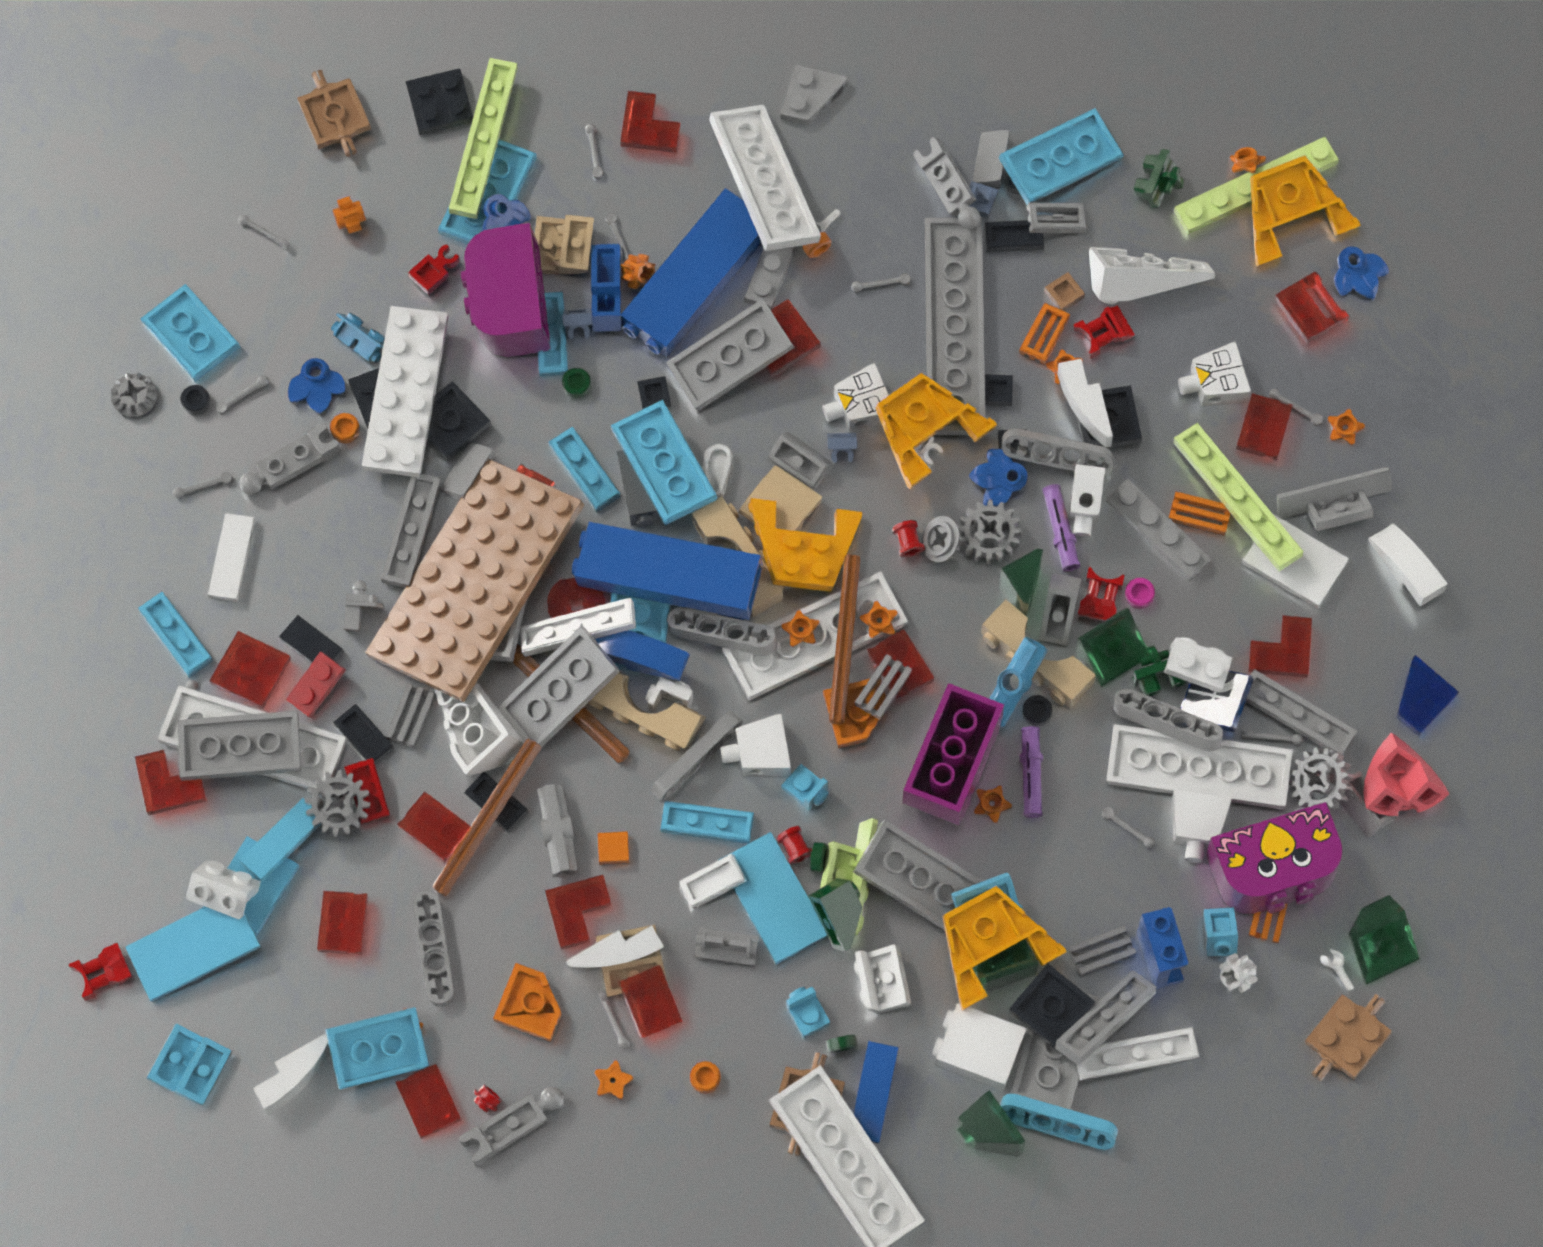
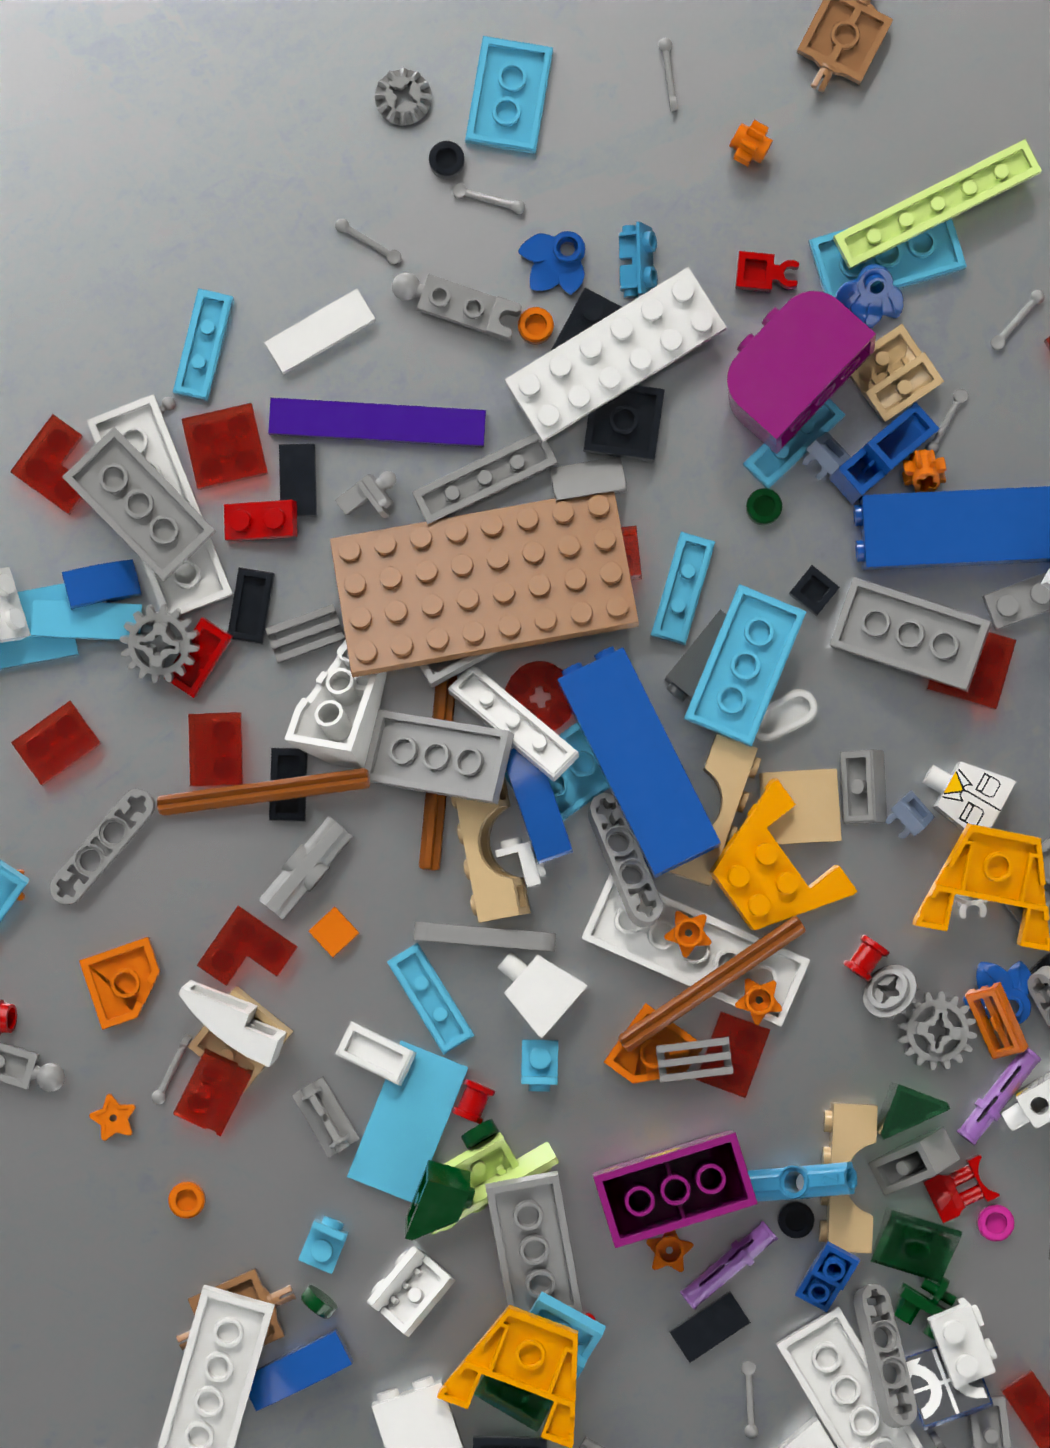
camera: 45 degrees right, 15 degrees up
black plate [405,68,473,136] -> none
none -> blue slope [62,559,142,610]
none -> dark purple tile [268,397,486,447]
none -> black tile [669,1291,751,1363]
none -> blue slope [795,1241,860,1313]
none -> orange tile [965,982,1029,1059]

